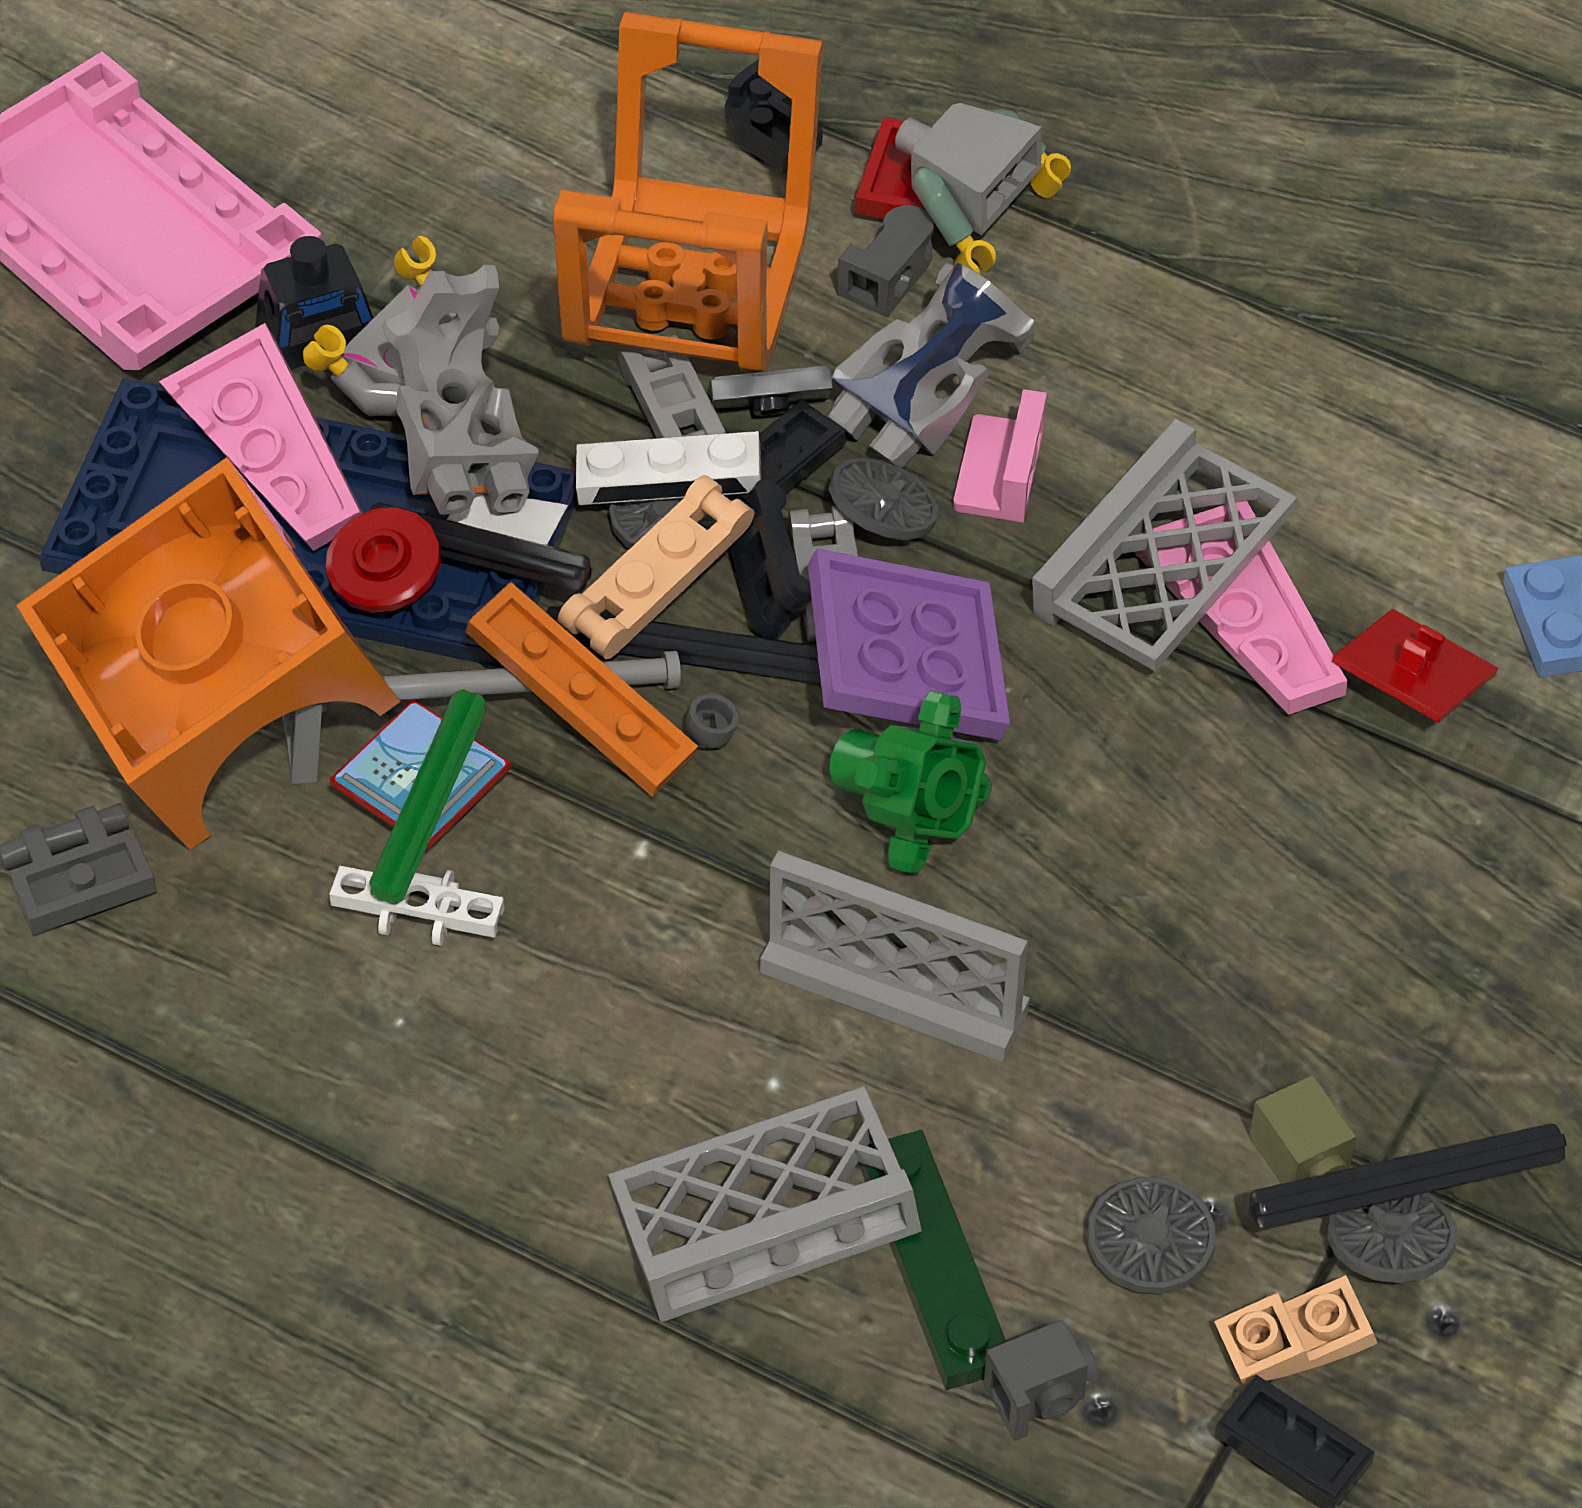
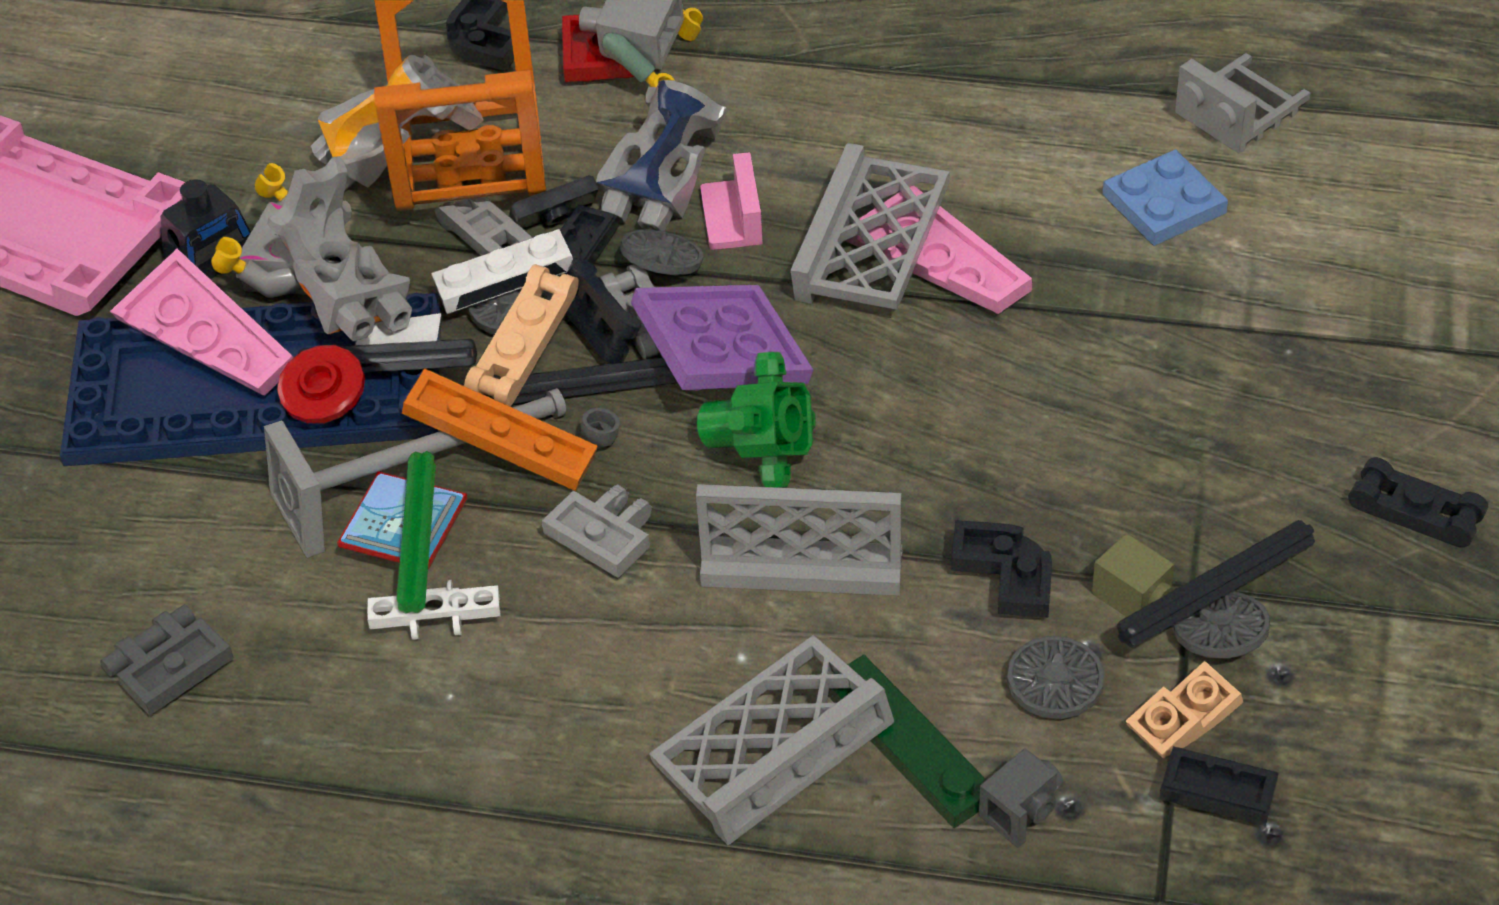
camera: 15 degrees left, 5 degrees down
orange piece [16,457,401,850] -> none
dark grey leg [837,205,934,317] -> none
red piece [1332,609,1498,723] -> none
none -> light grey hips [311,55,483,192]
none -> light grey hinge [542,484,652,578]
none -> black plate [951,520,1052,618]

